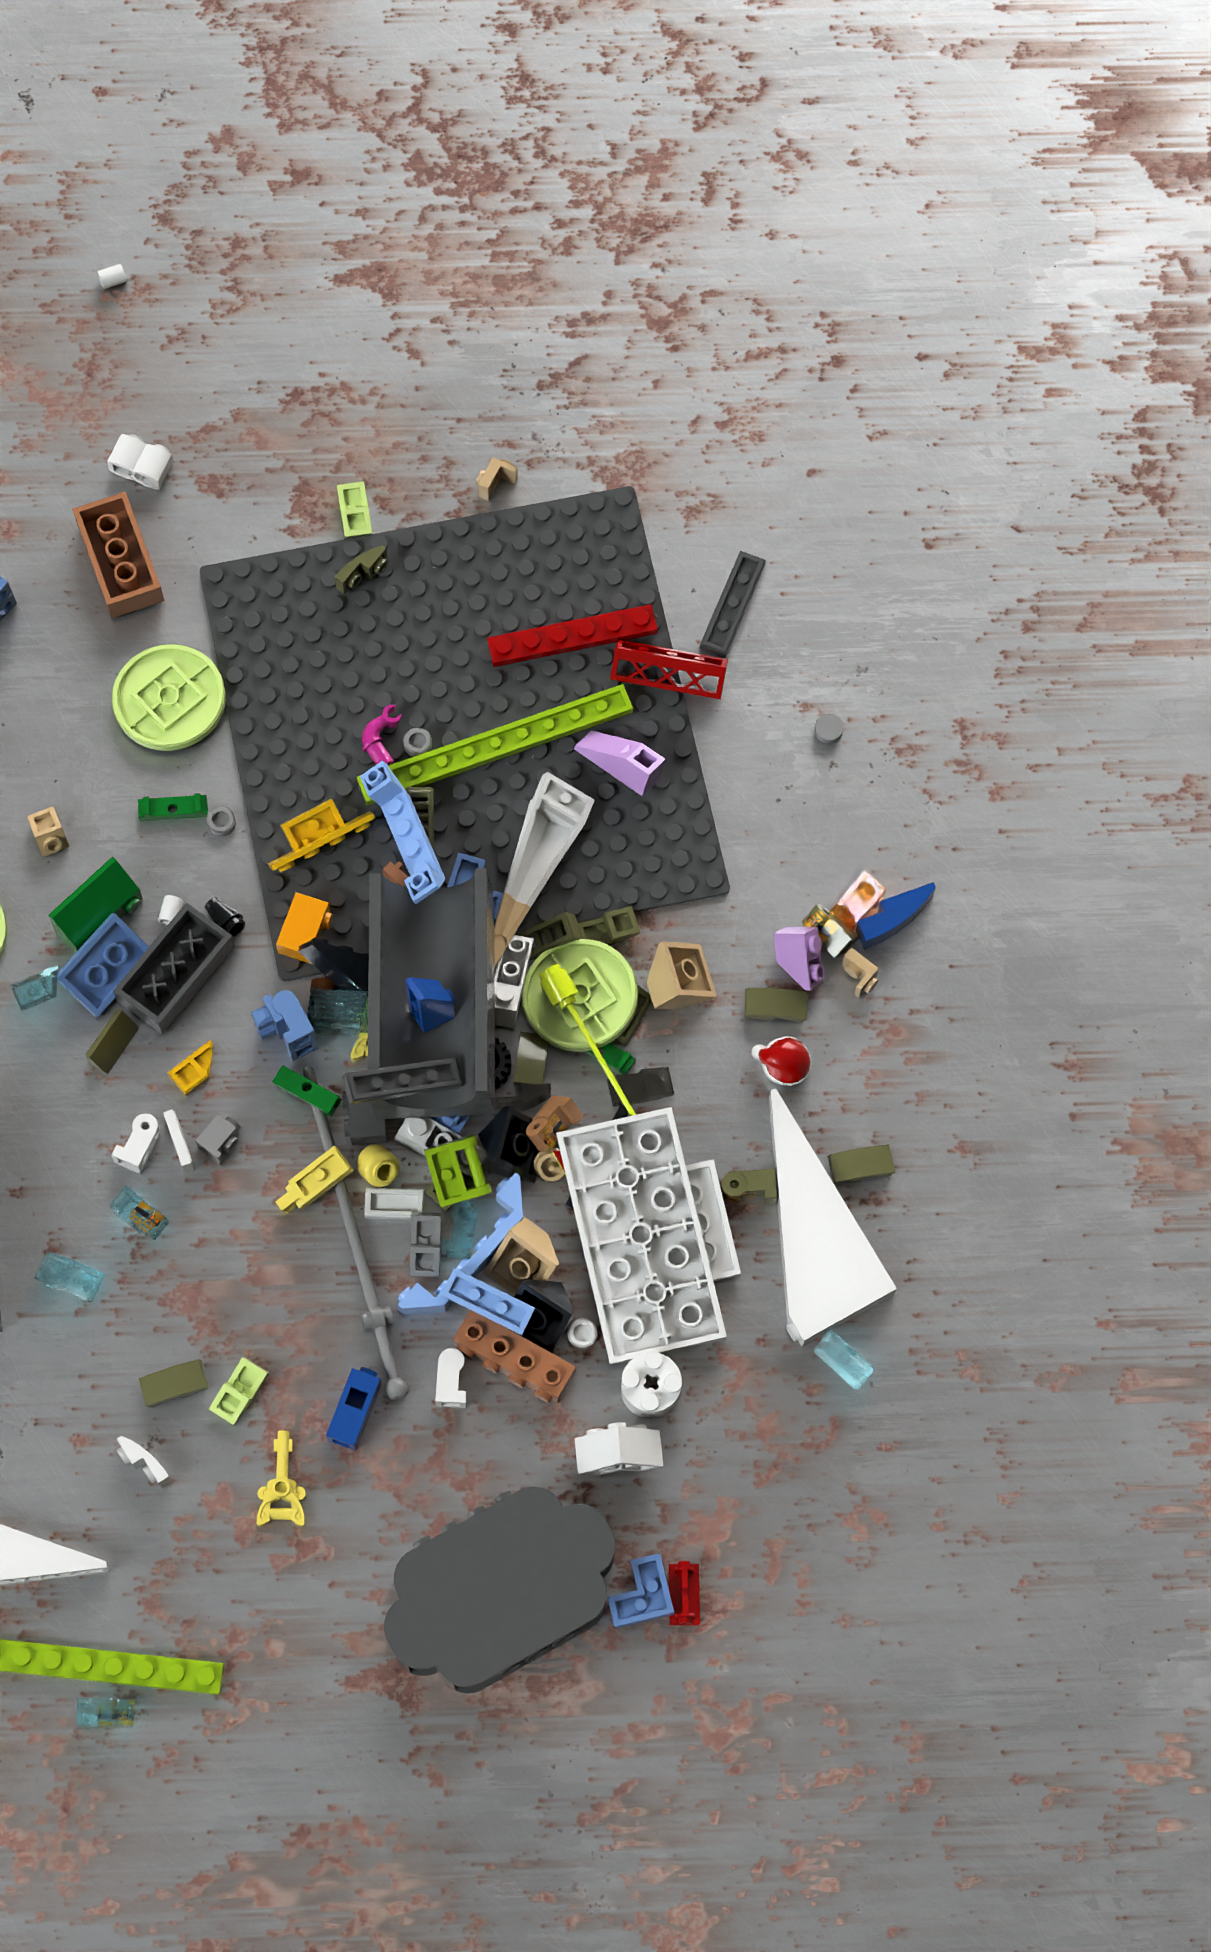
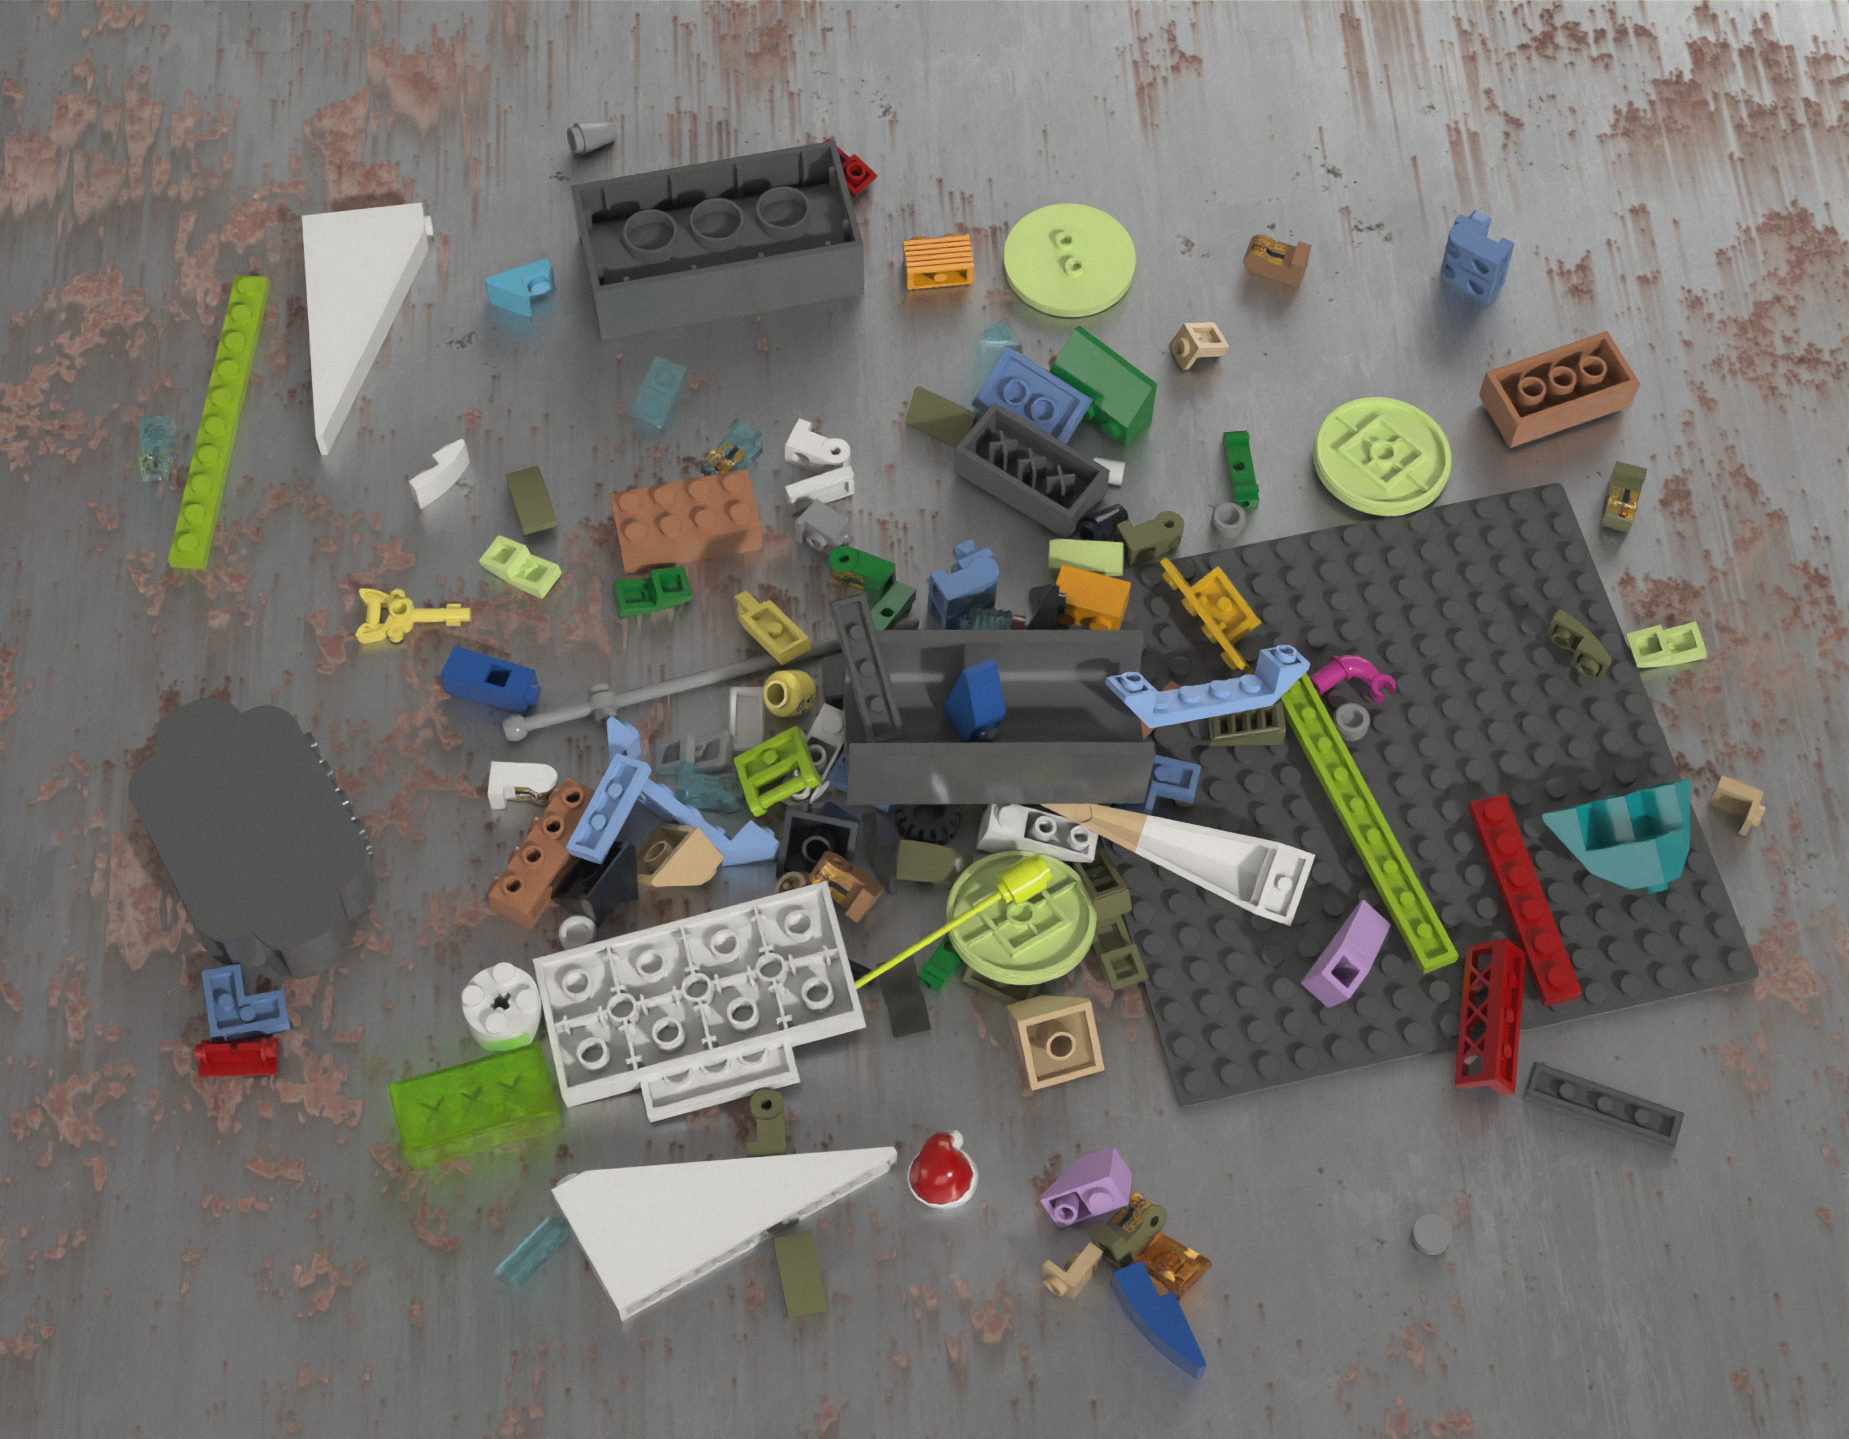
camera: 90 degrees right, 10 degrees down
white brick [107,434,173,490] -> none
yellow tile [167,1040,214,1097] -> none
white brick [574,1422,663,1476] -> none
olive slope [745,988,808,1022] -> none
none -> clear neon green brick [387,1042,563,1172]
none -> nougat brick [609,469,763,575]
none -> green slope [612,567,692,618]
none -> green leg [828,546,896,605]
none -> yellowish green slope [1048,539,1124,582]
none -> olive leg [1114,511,1184,568]
none -> teal brick [1542,779,1690,893]
none -> olive leg [1600,461,1647,532]

